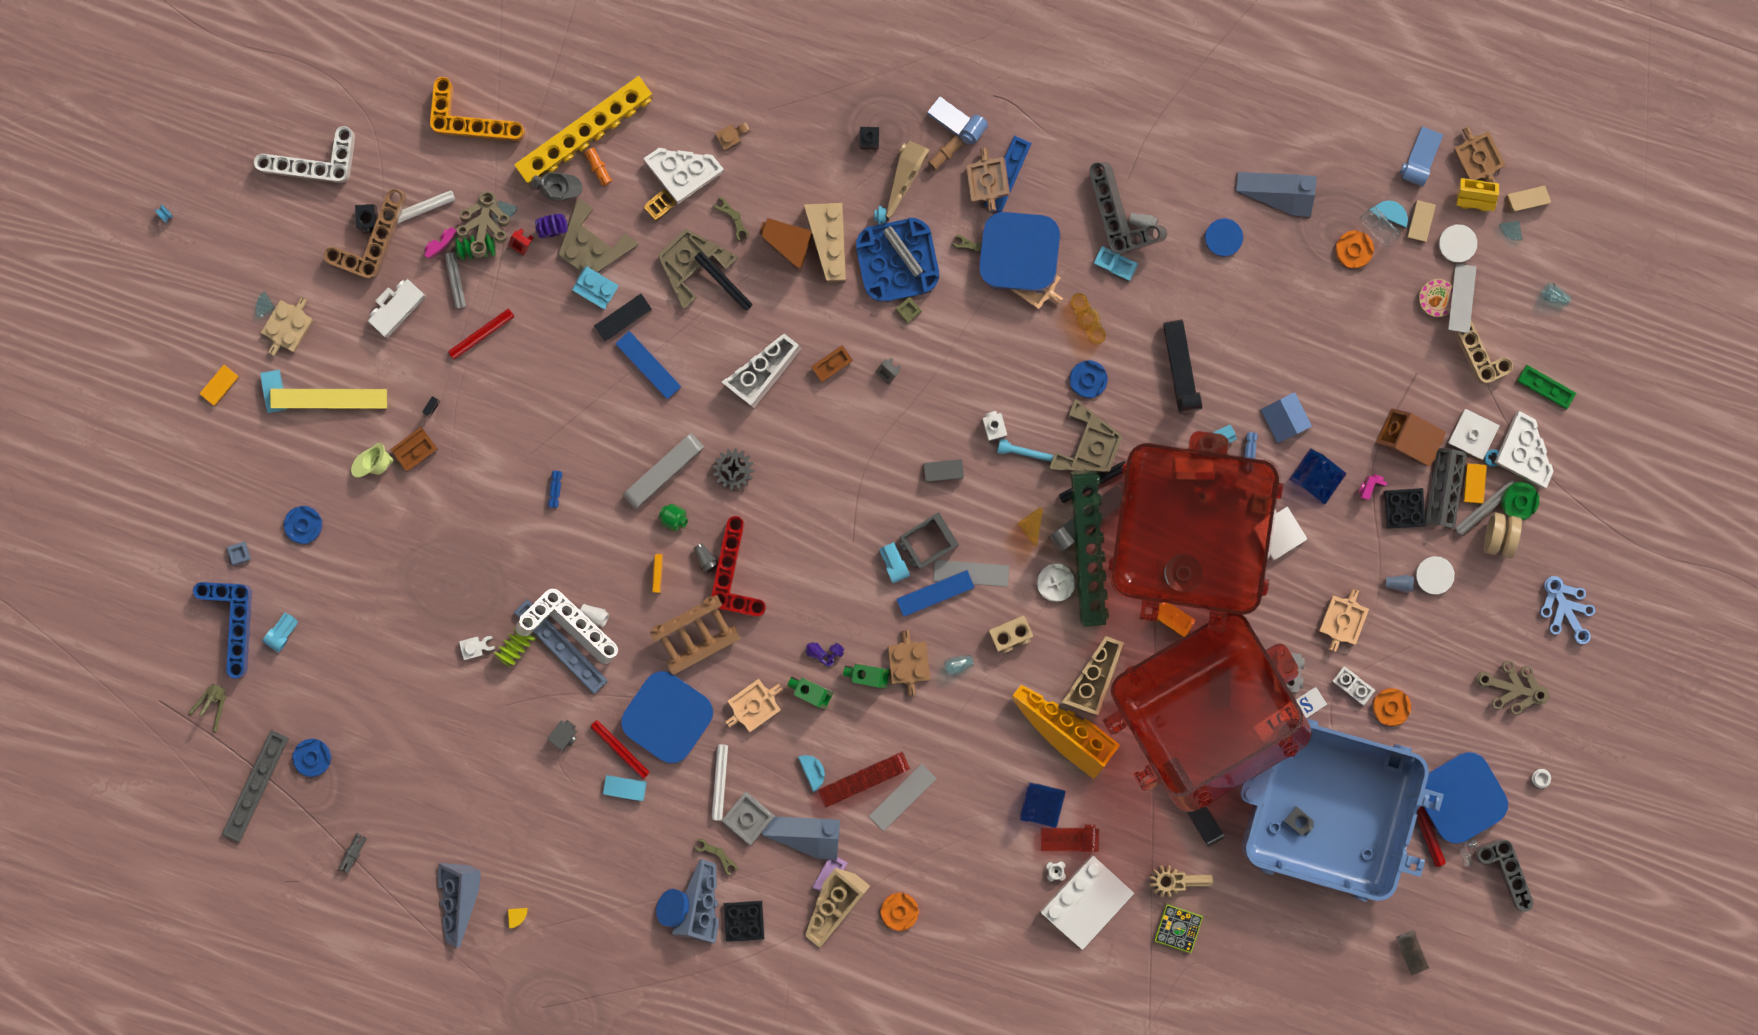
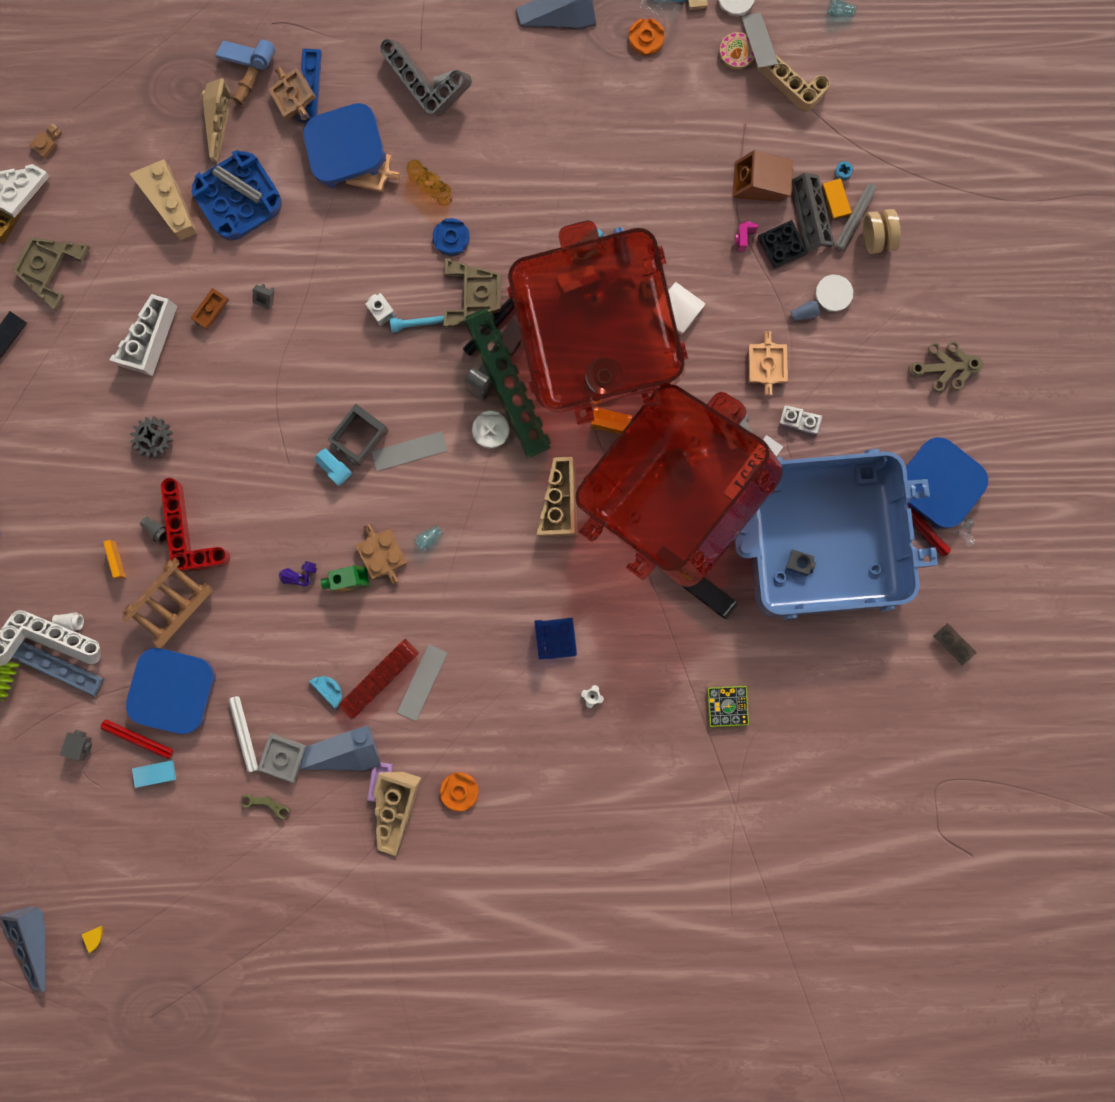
camera: 25 degrees left, 5 degrees down
blue tile [615,331,682,399] -> none
light grey beam [622,433,704,510] -> none
blue tile [656,888,689,928] -> none
green head [659,504,688,532] -> none
sand blue wedge [672,859,719,943] -> none
black axle [694,251,753,311] -> none
olive piece [714,197,749,241] -> none
black tile [724,900,765,942] -> none
light nougat plate [725,679,783,732] -> none
dark orange slope [759,218,812,272] -> none
green torso [787,677,834,709] -> none
black brick [860,127,879,149] -> none
medium azure plate [874,206,886,225] -> none
olive tile [895,297,922,324] -> none
blue tile [896,570,975,616] -> none
dark grey slope [924,459,964,482] -> none
olive piece [953,235,982,252] -> none
tan brick [988,615,1033,653] -> none
light orange wedge [1011,684,1120,779] -> none
clear yellow slope [1017,507,1043,546] -> none
white slope [1040,854,1134,950] -> none
clear red door [1041,824,1099,852] -> none
medium azure slope [1094,246,1138,281] -> none
tan gear [1149,865,1213,898] -> none
black beam [1163,319,1202,415] -> none
blue tile [1205,218,1243,257] -> none
medium blue slope [1260,392,1312,444] -> none
clear blue bracket [1289,448,1346,504] -> none
orange tile [1372,688,1411,726] -> none
white plate [1448,409,1500,460] -> none
dark grey beam [1474,839,1534,912] -> none
white plate [1494,411,1554,489] -> none
green tile [1501,482,1540,520] -> none
green tile [1516,364,1577,410] -> none
white plate [1531,769,1551,788] -> none
light blue plant [1540,576,1595,644] -> none

